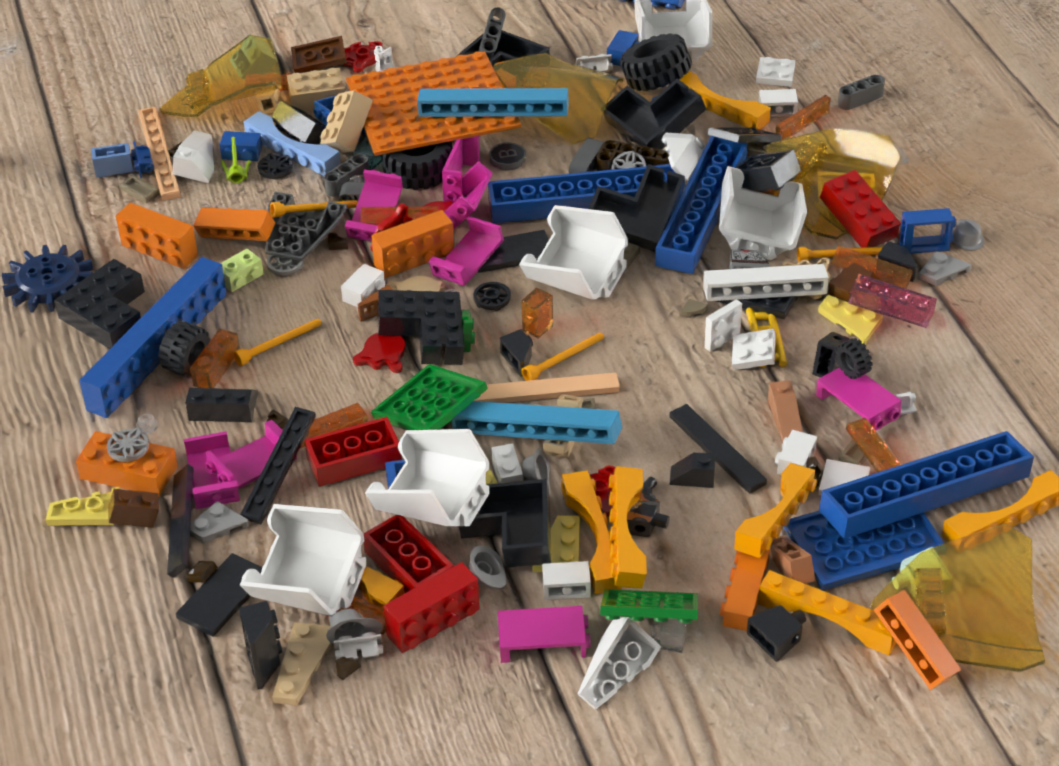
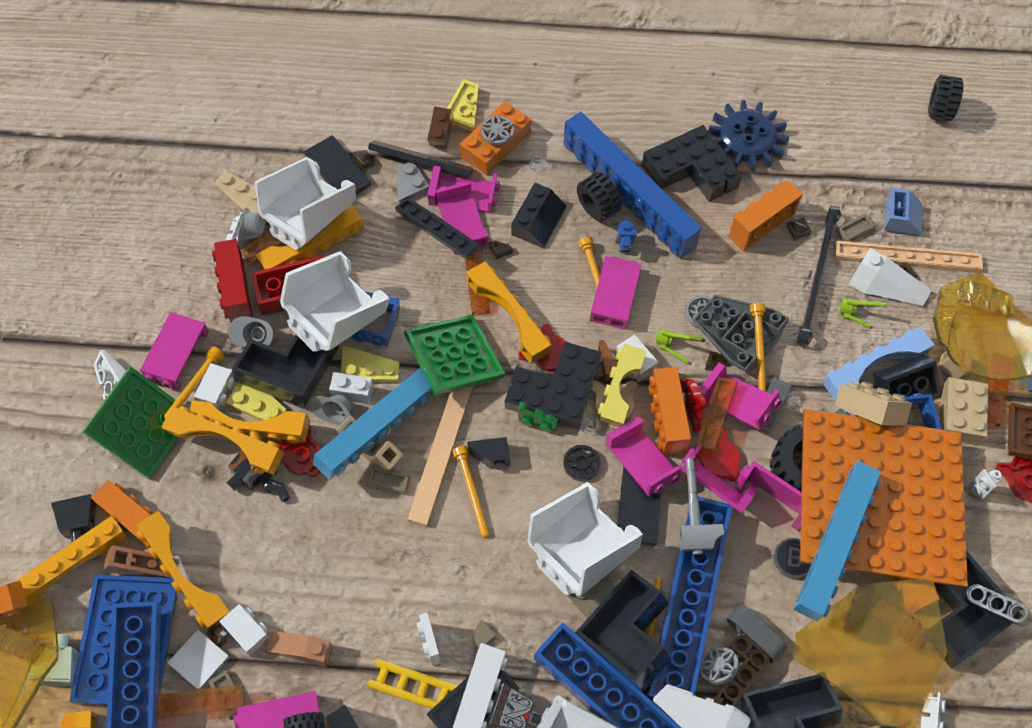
camera: 110 degrees right, 20 degrees up
blue hinge [131,141,154,178] -> none
clear orange brick [190,328,240,388] -> none
orange brick [193,207,275,241] -> none
blue brick [219,131,262,161] -> none
yellowish green brick [221,249,264,292] -> none
black slope [239,601,283,689] -> none
black wheel [257,153,293,179] -> none
red brick [304,417,402,487] -> none
dark grey beam [324,154,369,197] -> none
dark brown tile [335,656,361,680] -> none
clear orange brick [521,287,553,339] -> none
black tile [669,404,767,494] -> none
black slope [669,452,716,488] -> none
white plate [732,329,776,370] -> none
none -> light orange piece [164,347,224,419]
none -> light orange arch [466,261,551,364]
none -> dark pink panel [590,256,642,330]
none -> light yellow arch [597,344,646,427]
none -> blue hips [615,220,637,252]
none -> lime plant [656,328,703,364]
none -> light grey piece [679,458,724,555]
none -> black piece [796,205,841,347]

